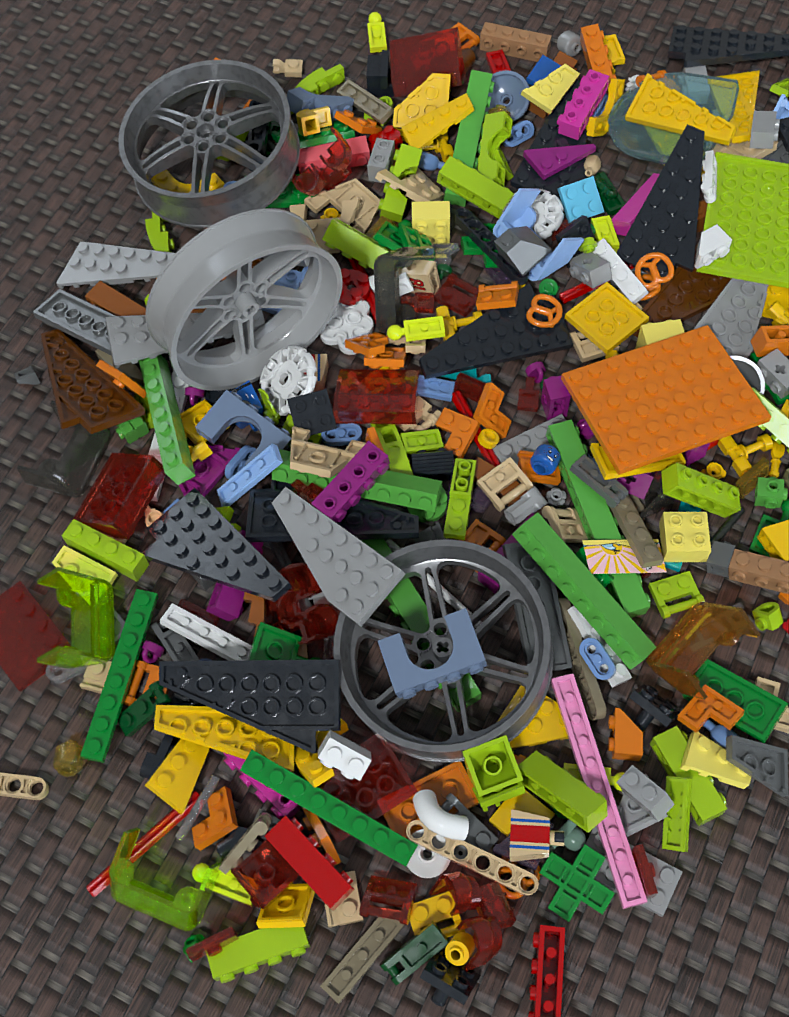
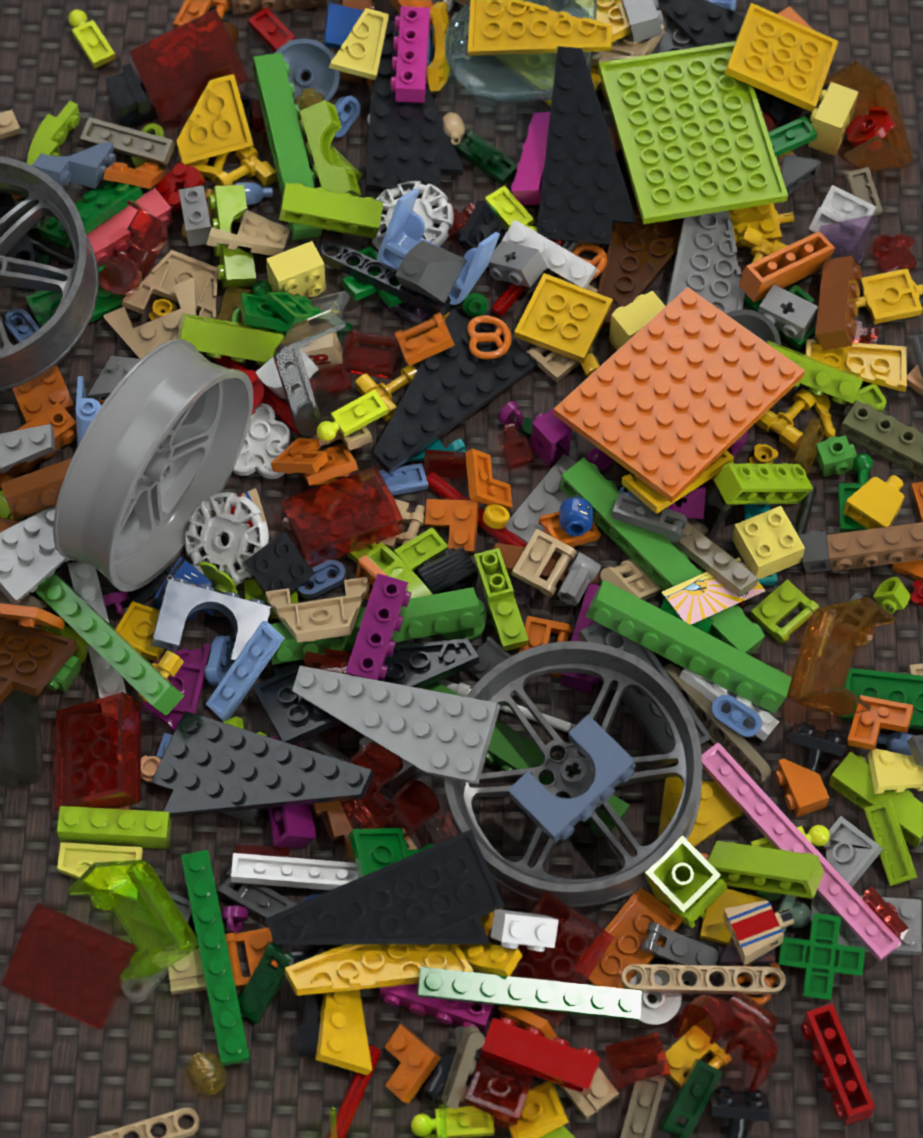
camera: 30 degrees left, 0 degrees up
clear bar [175,774,220,841] -> none
yellow brick [296,106,332,136] -> none
yellow wing [402,93,474,149] -> none
white cylinder [413,789,469,841] -> none
yellow brick [445,932,475,966] -> none
magenta wing [523,144,596,180] -> none
light grey plate [546,488,567,508] -> none
medium azure plate [558,176,604,224] -> none
lime plate [578,237,598,253] -> none
light grey brick [616,765,675,822] -> none
orange piece [635,252,674,289] -> none
white slope [695,225,732,269] -> none
white plate [701,150,717,203] -> none

